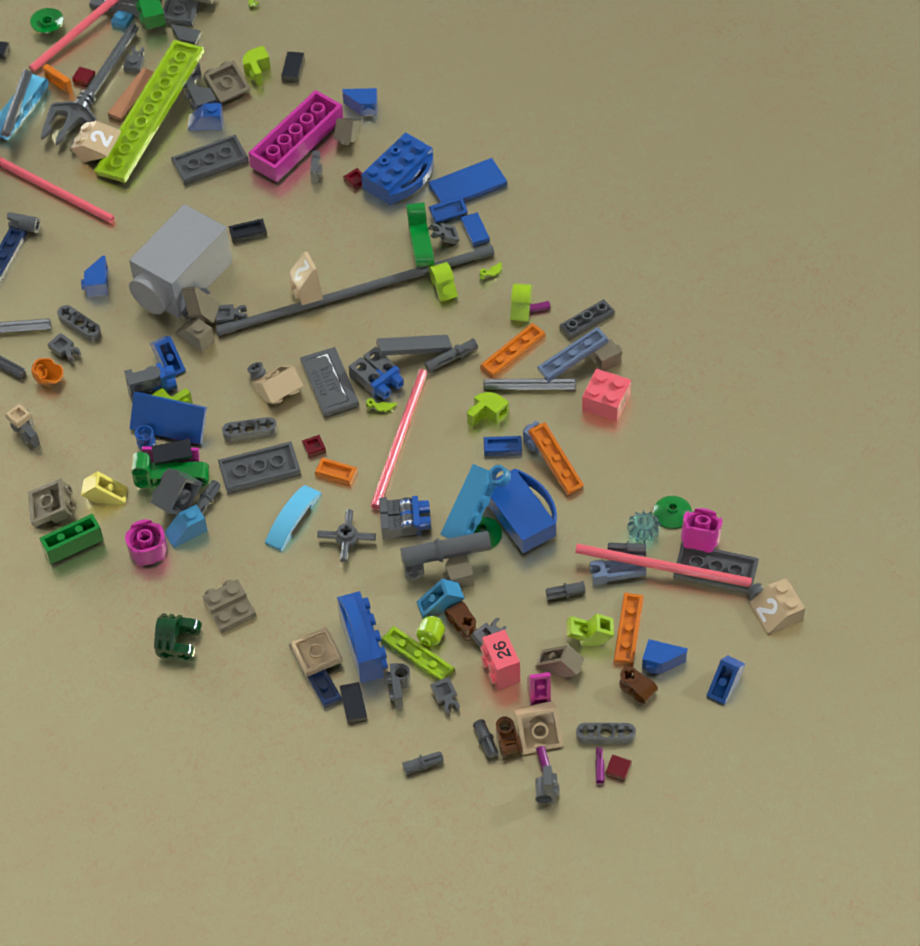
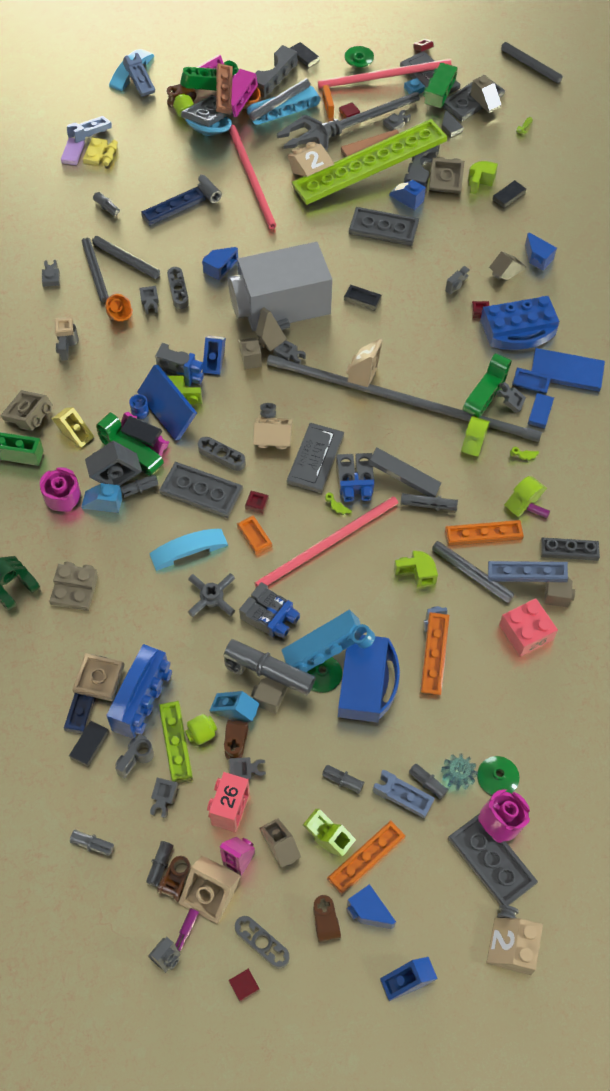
camera: 35 degrees right, 5 degrees up
dark pink brick [248,90,343,182] -> none
blue tile [484,436,522,456] -> none
coral piece [575,544,752,588] -> none
magenta pin [595,747,605,784] -> none

